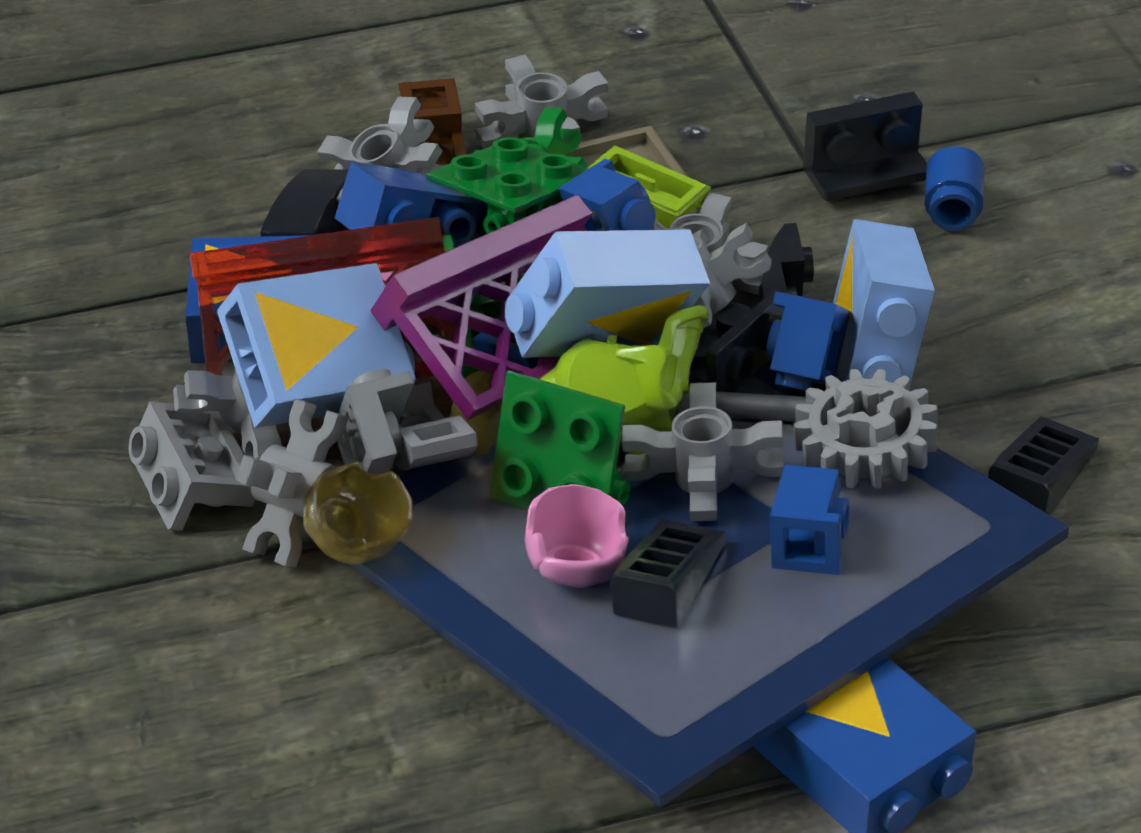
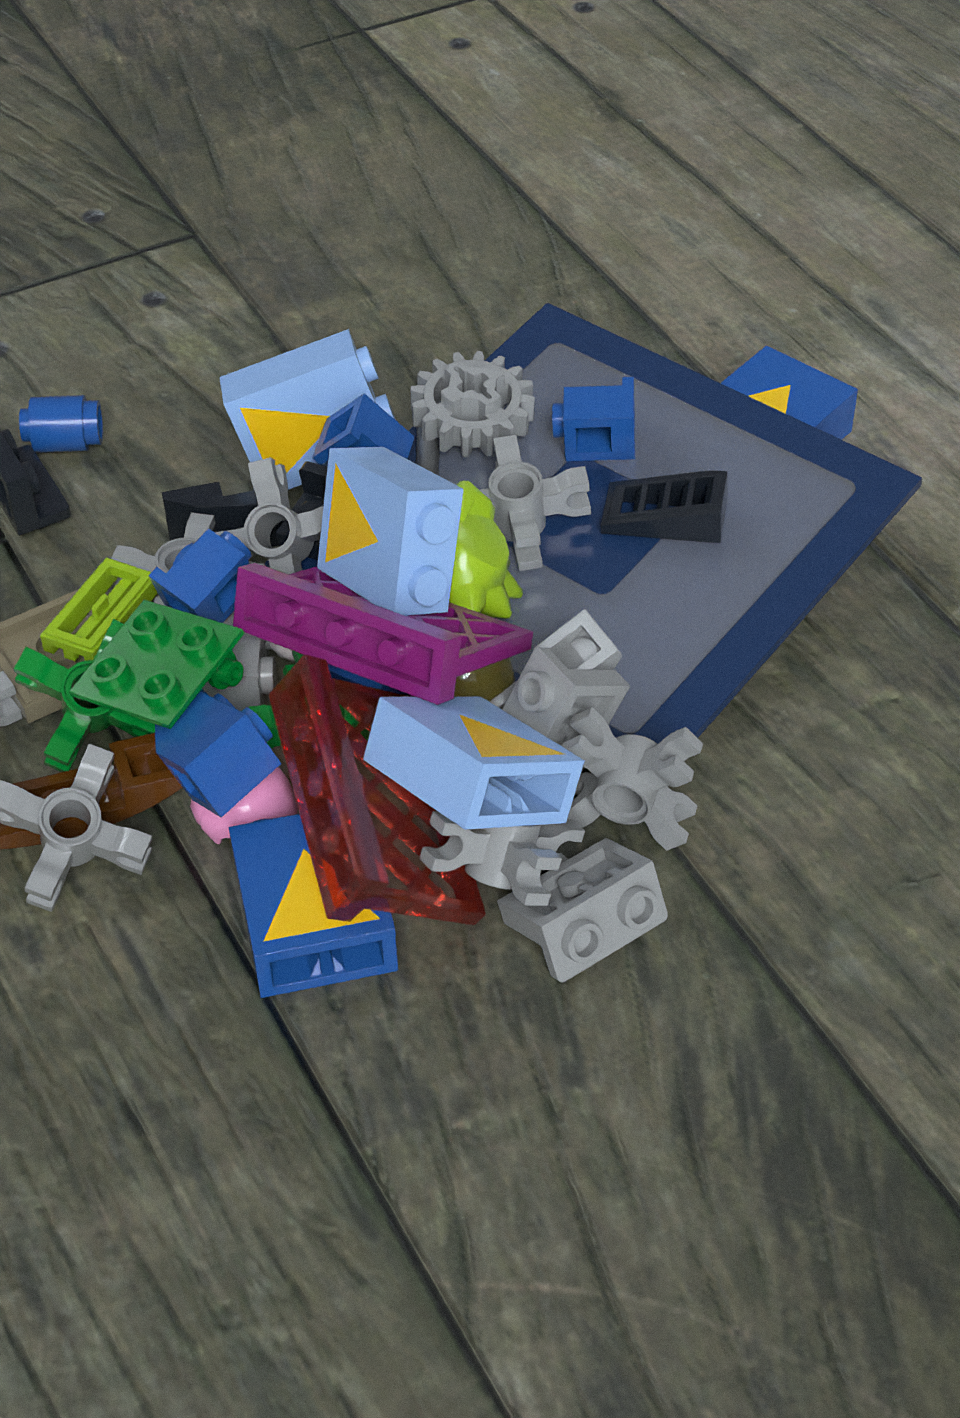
camera: 100 degrees left, 5 degrees up
black slope [260,169,348,237] -> none
clear yellow hair [303,462,413,565] -> none
green hinge [489,371,631,509] -> none
bright pink hair [524,484,629,588] -> none
black slope [988,416,1099,515] -> none

